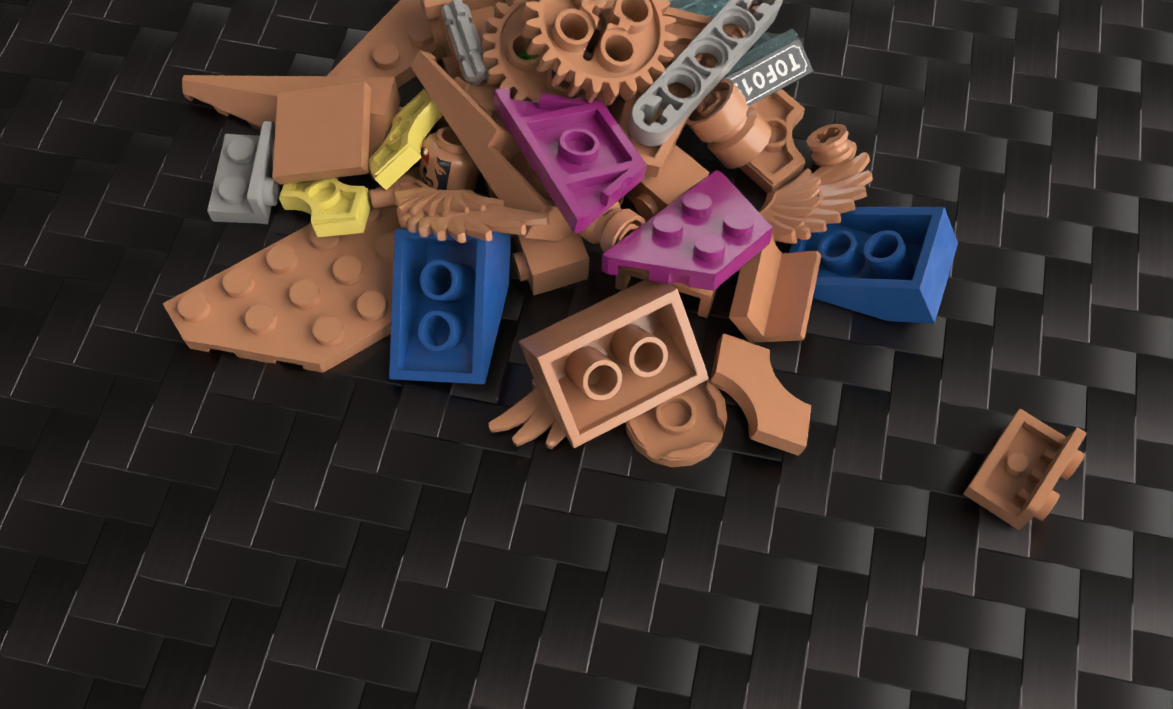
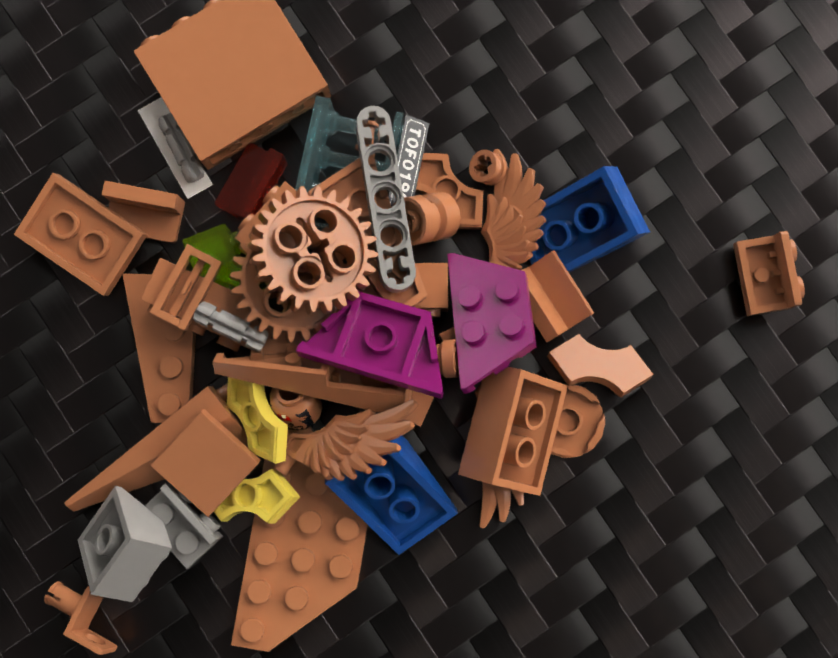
camera: 40 degrees left, 20 degrees up
none -> nougat bracket [44,581,118,655]
none -> light grey slope [78,486,172,602]

